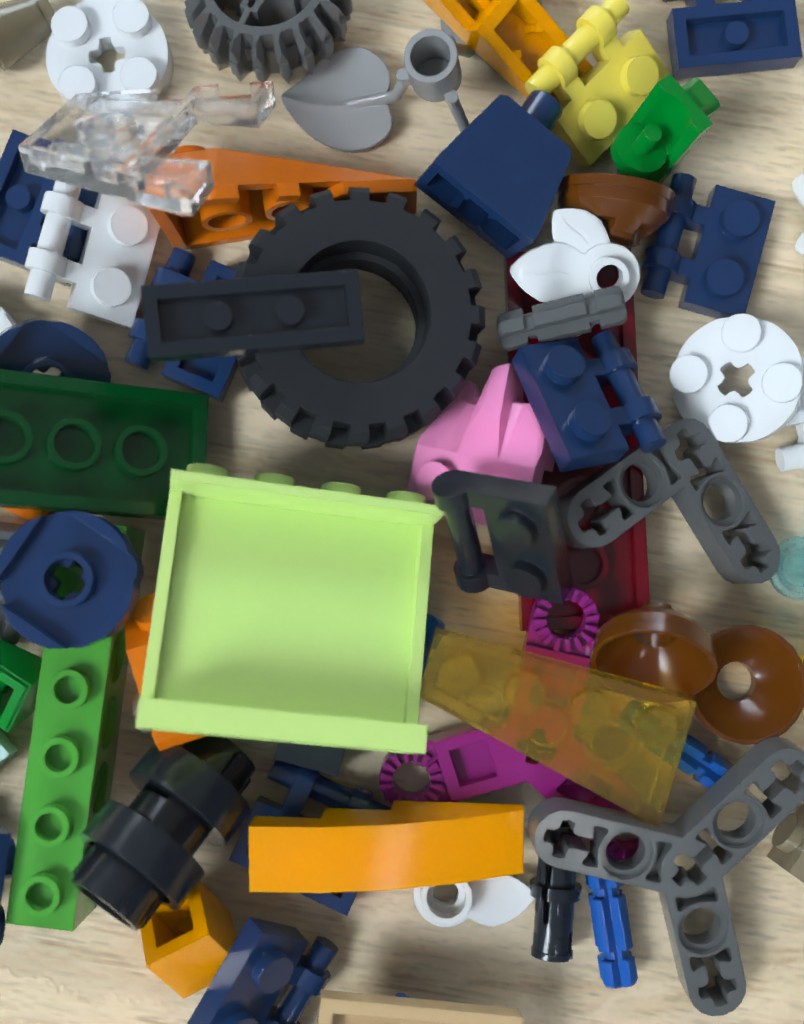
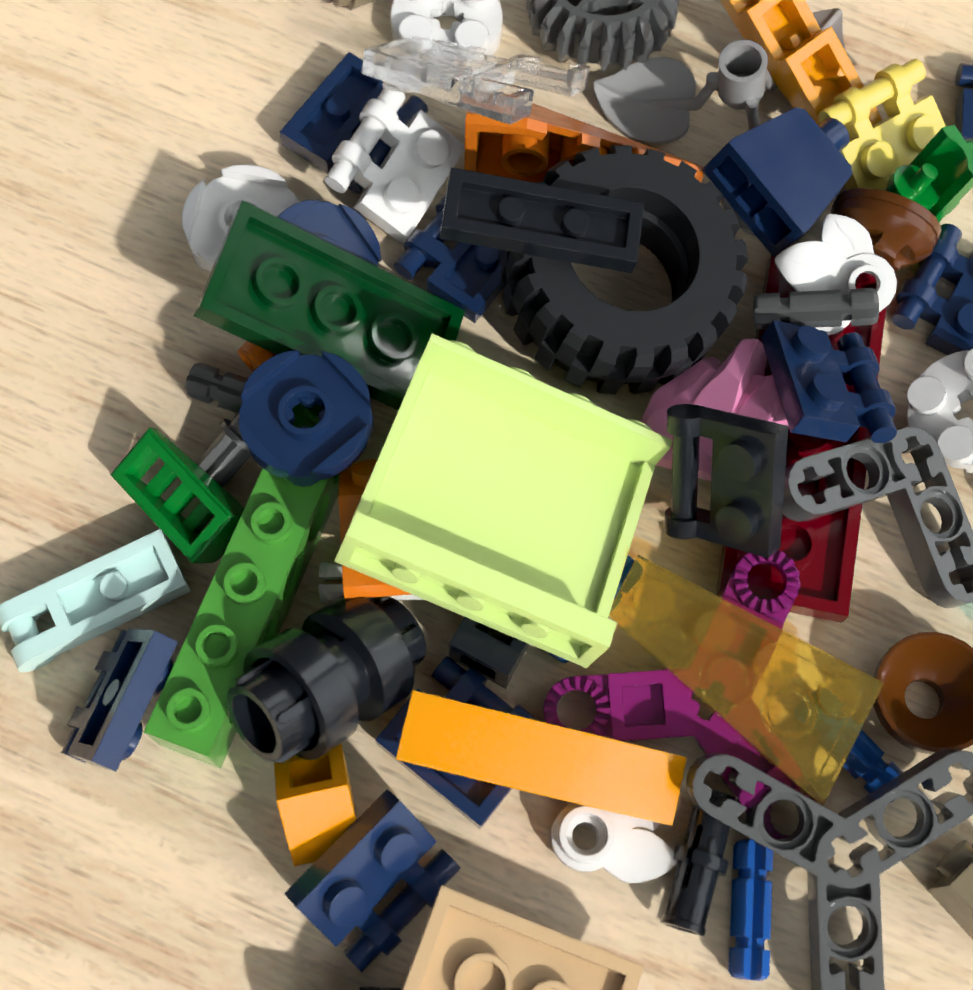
camera: 10 degrees right, 15 degrees down
reddish brown piece [591,602,717,700] -> none

